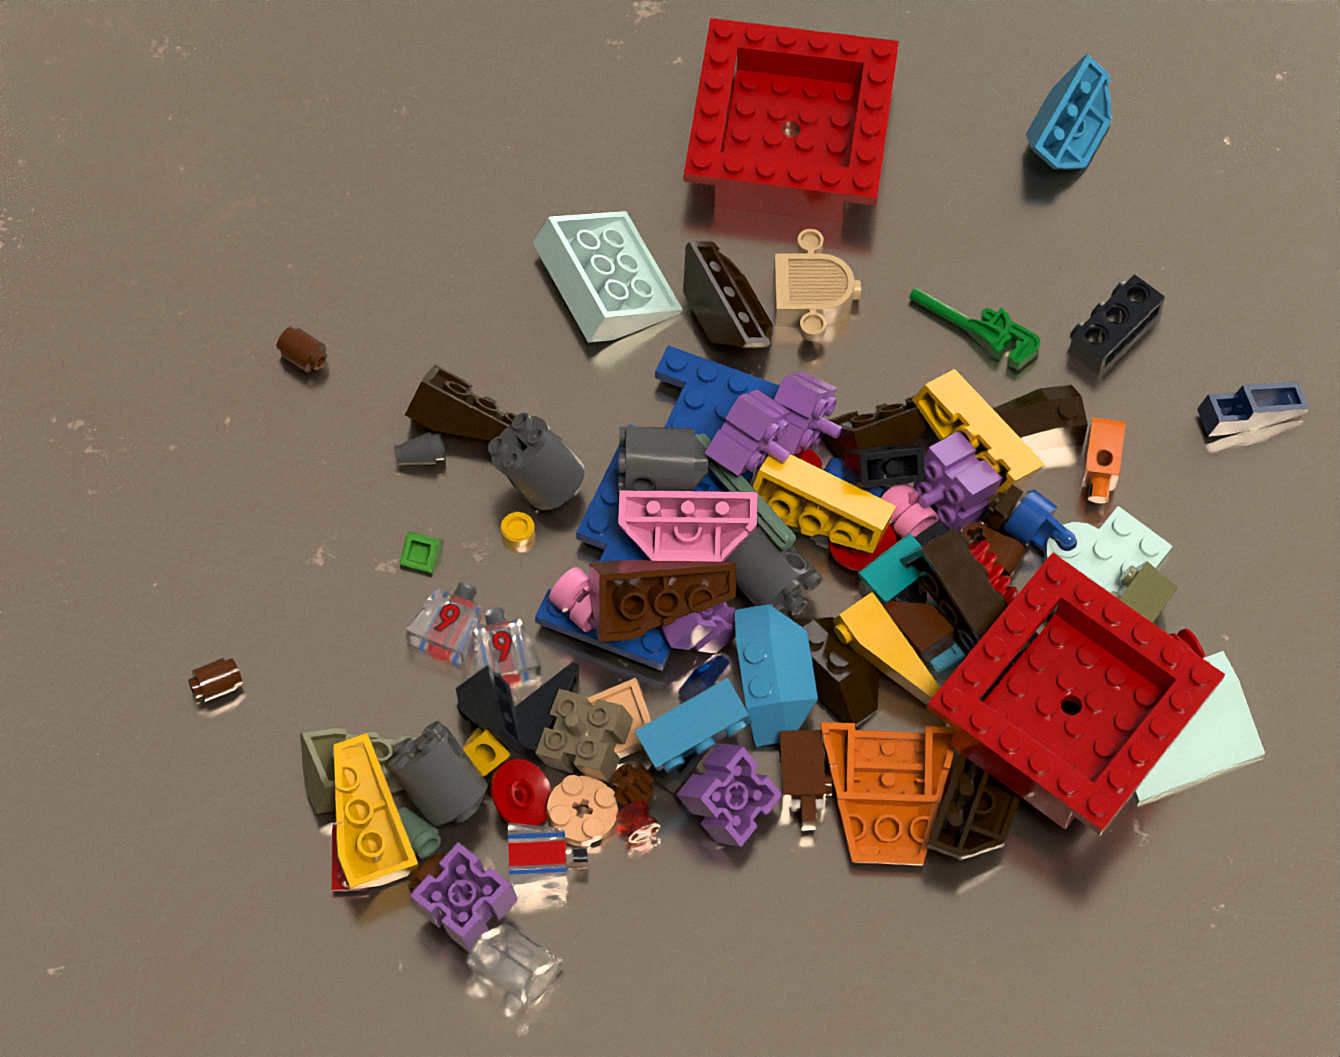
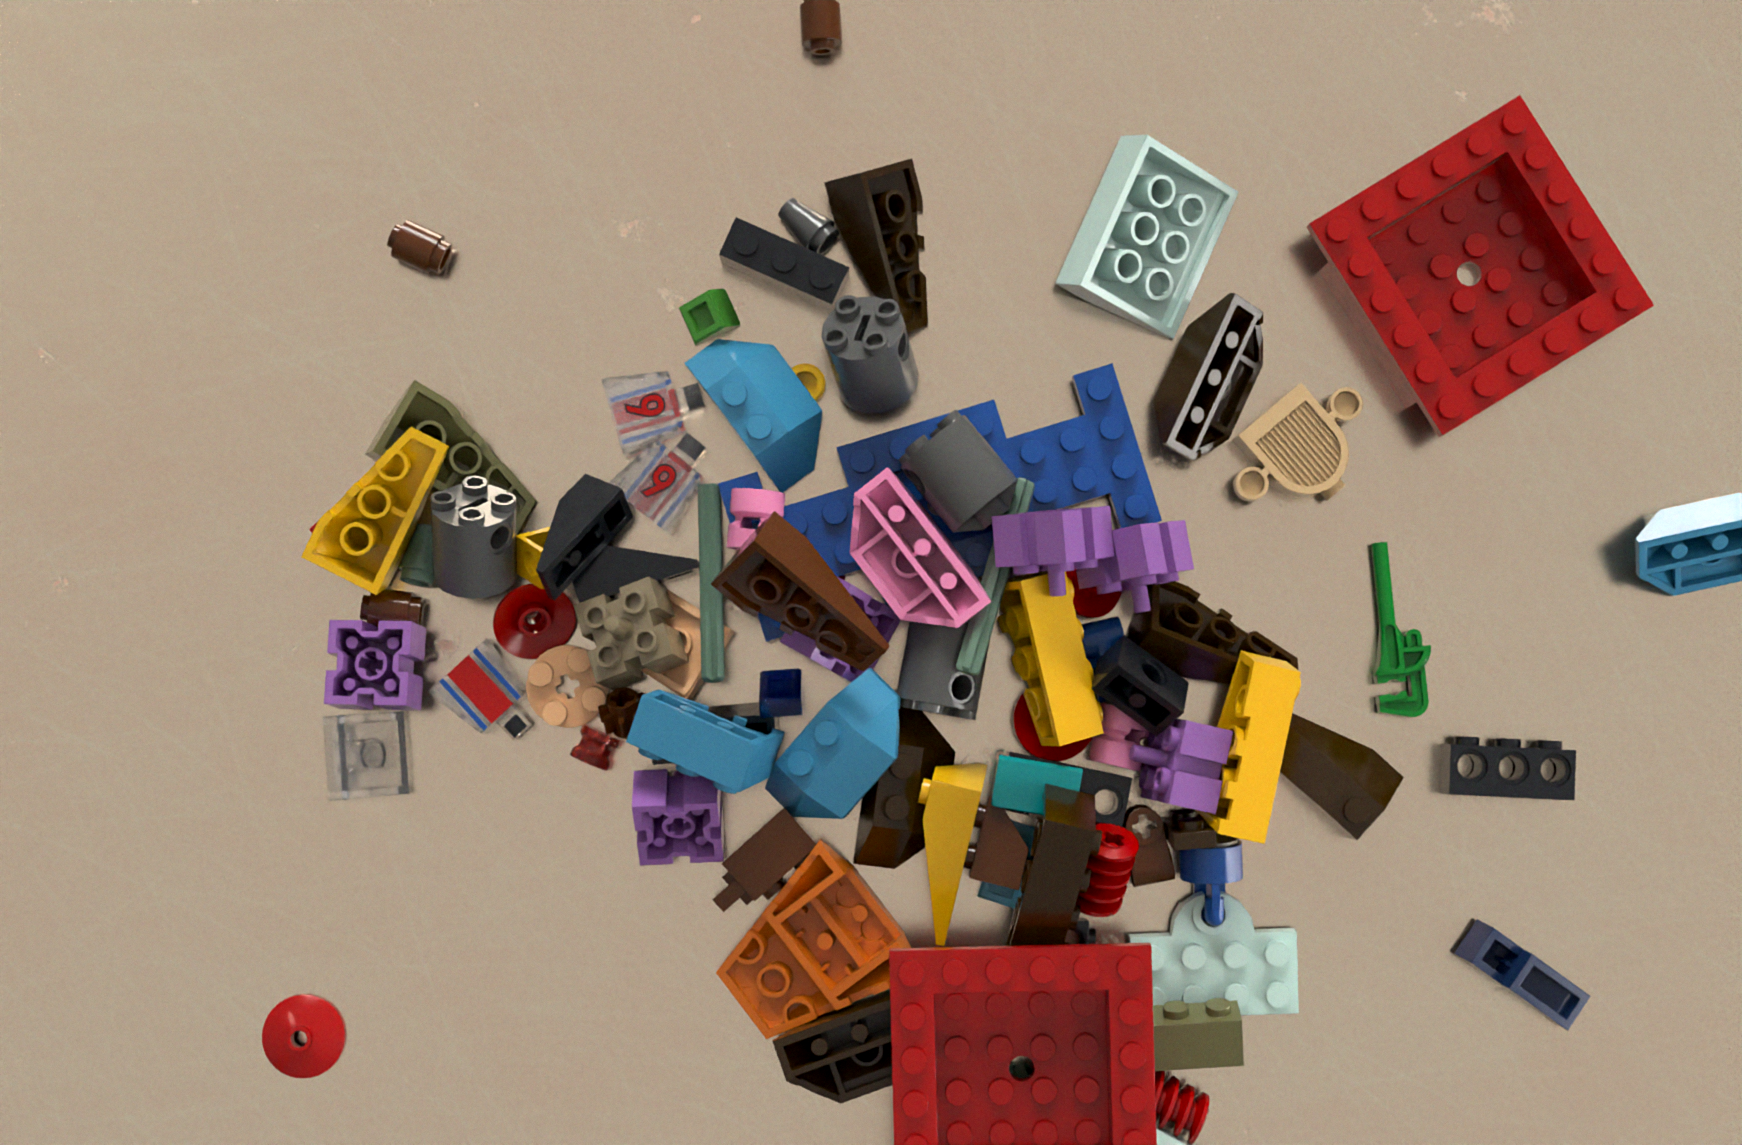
camera: 50 degrees right, 25 degrees up
orange torso [1082,417,1126,503] -> none
none -> dark azure wedge [684,339,823,493]
none -> sand green axle [698,483,725,683]
none -> black brick [719,217,849,312]

